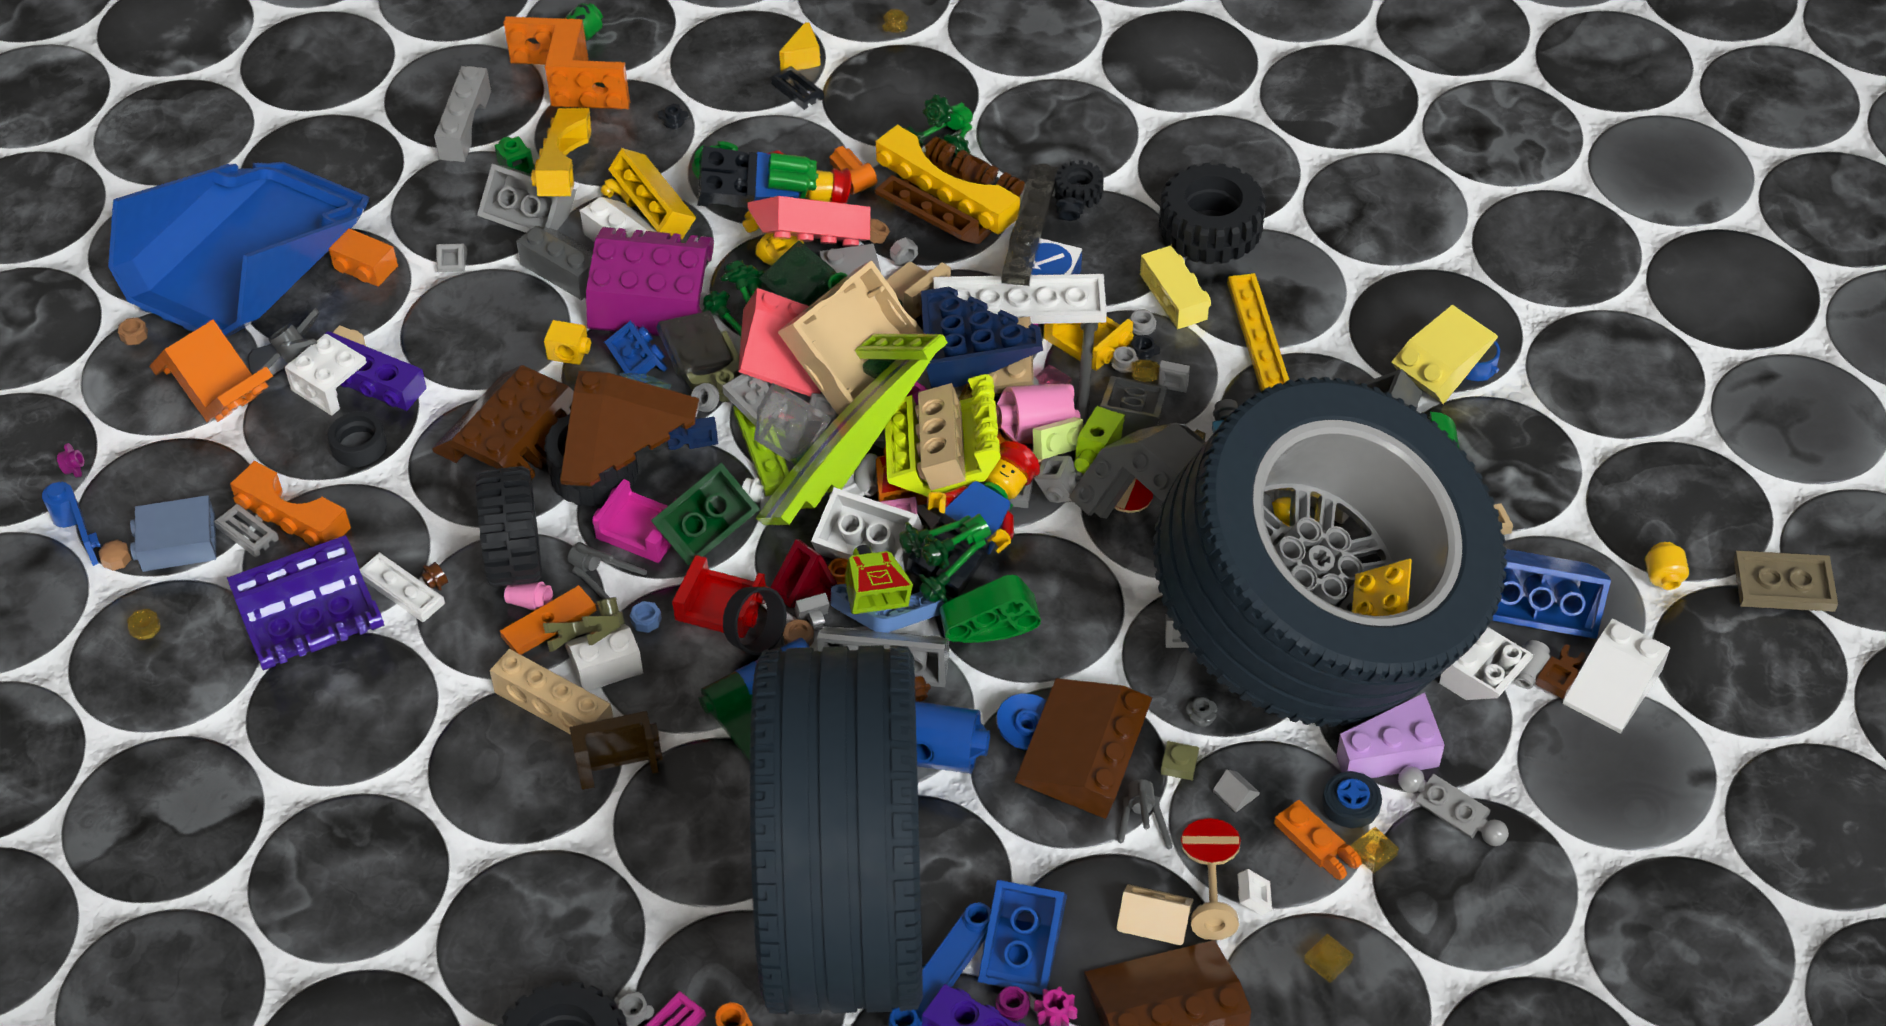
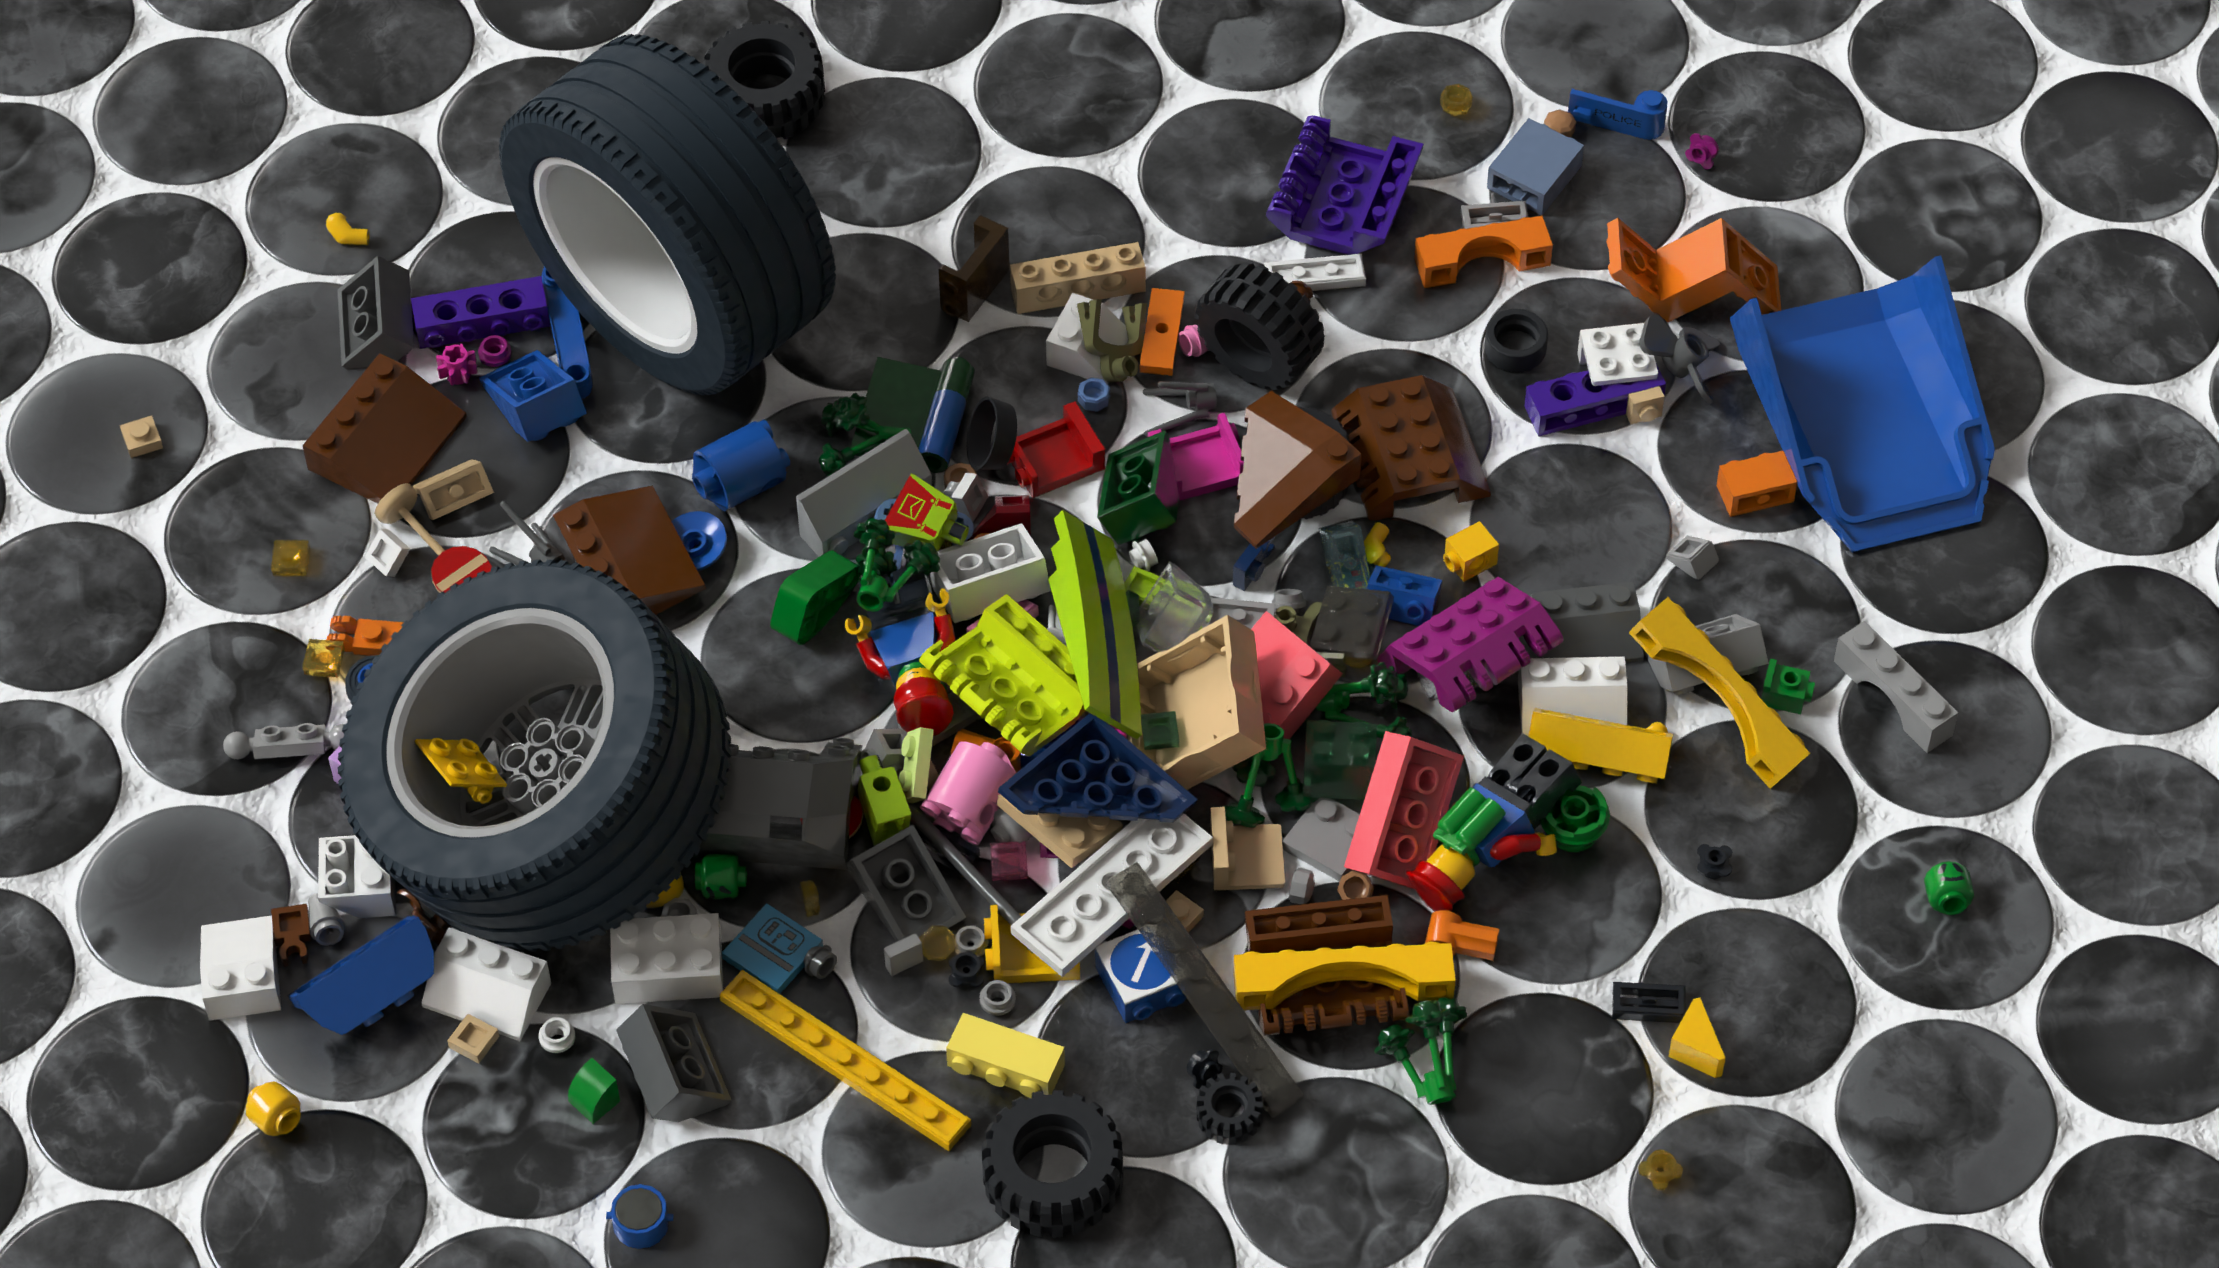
camera: 135 degrees right, 5 degrees up
medium nougat tile [118,318,148,345] -> none
orange bracket [504,16,630,109] -> none
lime tile [855,334,948,360] -> none
tan brick [915,383,966,490] -> none
light yellow slope [1391,305,1498,404] -> none
dark tan plate [1734,551,1838,612] -> none

